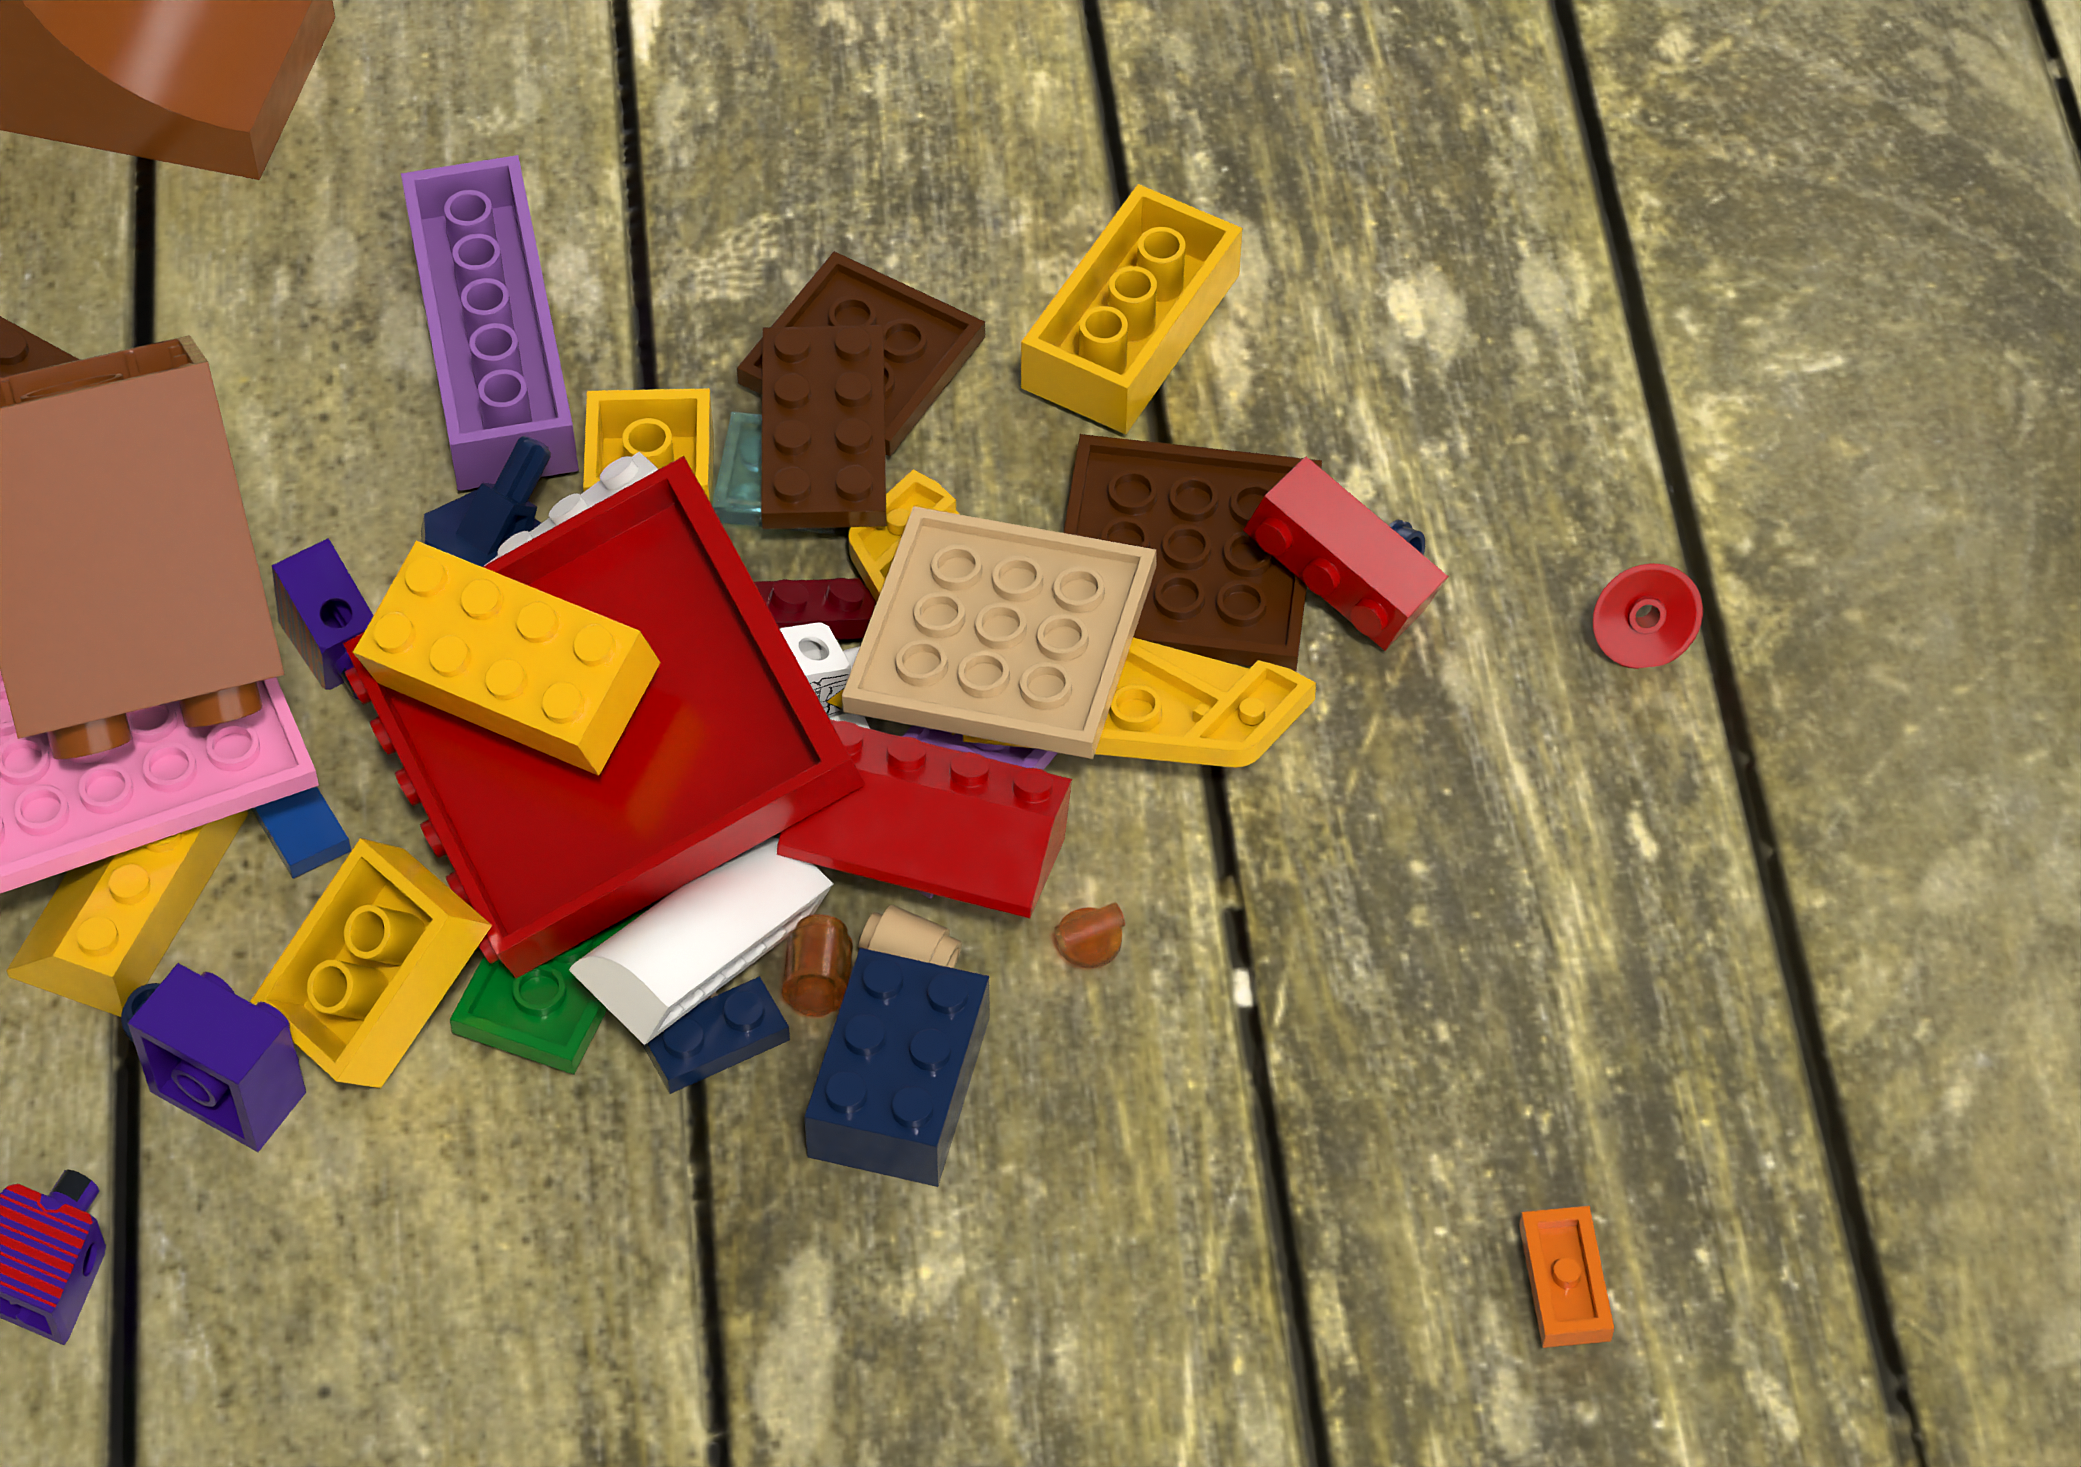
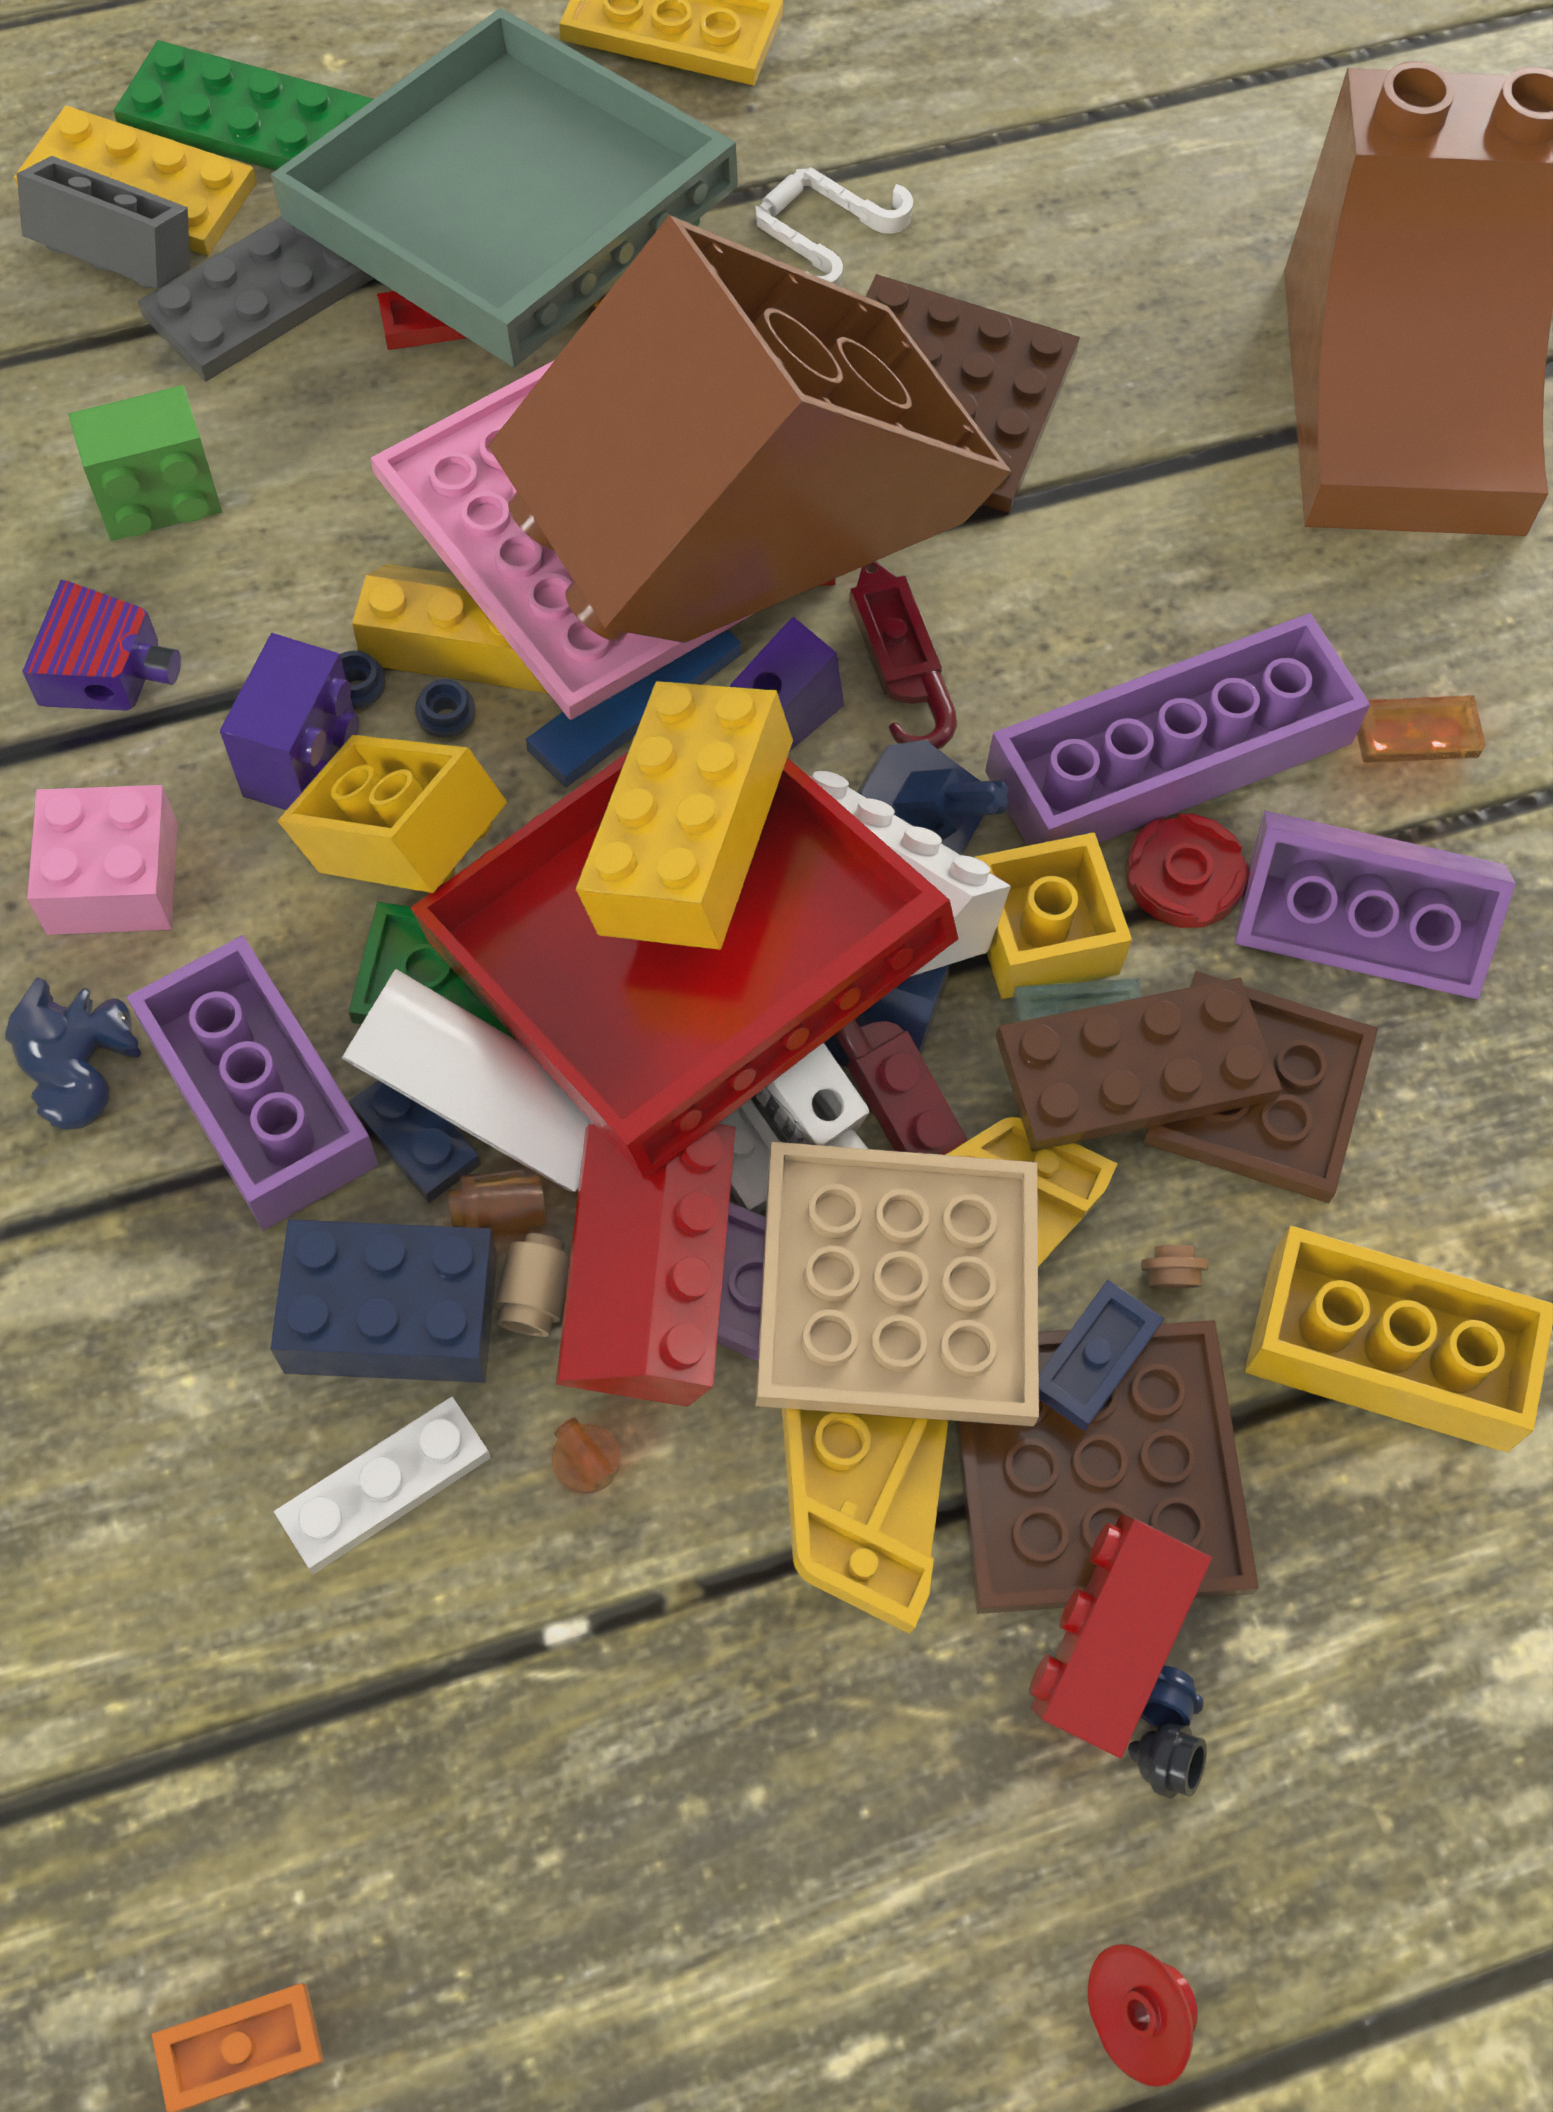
camera: 75 degrees right, 10 degrees up
none -> dark blue animal [5,977,141,1130]
none -> bright pink brick [27,785,178,935]
none -> medium lavender brick [126,935,379,1231]
none -> white plate [273,1397,491,1575]
none -> dark blue plate [415,679,476,737]
none -> dark red plate [849,561,957,749]
none -> dark blue plate [1039,1280,1165,1431]
none -> red tile [1125,813,1249,928]
none -> black plate [1128,1722,1207,1799]
none -> medium nougat plate [1141,1245,1208,1288]
none -> medium lavender slope [1235,810,1516,1000]
none -> clear orange plate [1357,695,1486,763]

